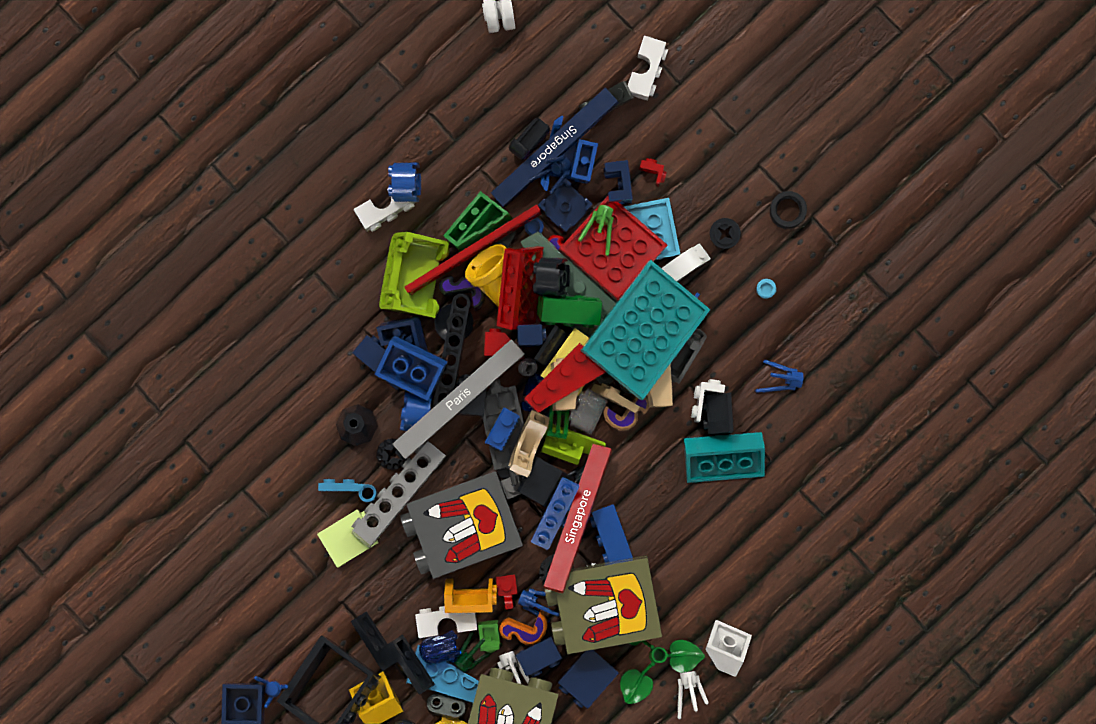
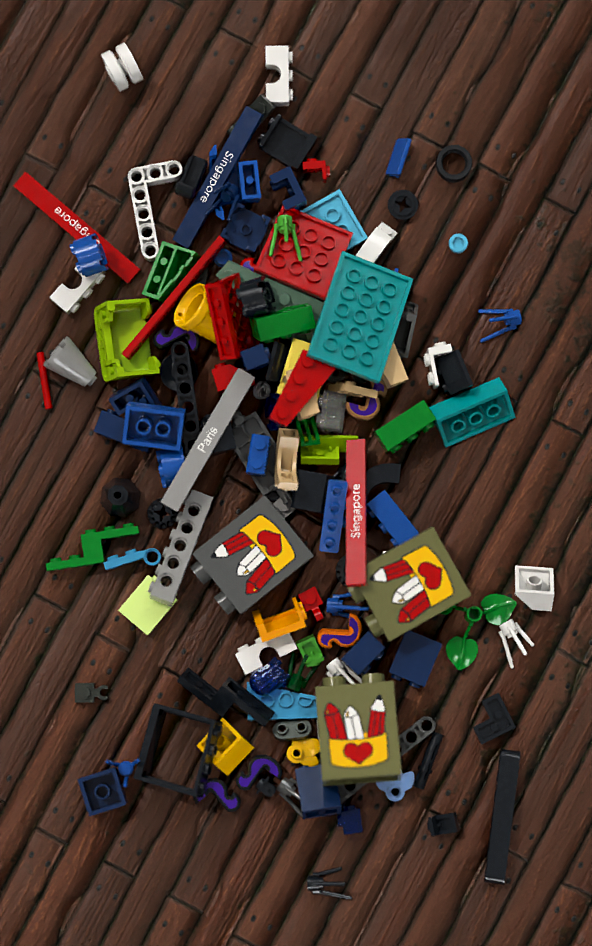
camera: 20 degrees left, 0 degrees up
none -> red tile [13,171,141,284]
none -> red bar [36,352,53,410]
none -> light grey cone [43,336,97,387]
none -> green bracket [46,523,140,571]
none -> pearl dark grey plate [75,683,108,703]
none -> white beam [128,161,183,262]
none -> black panel [258,114,317,173]
none -> black arch [366,463,401,503]
none -> green brick [374,400,436,454]
none -> blue slope [386,138,411,178]

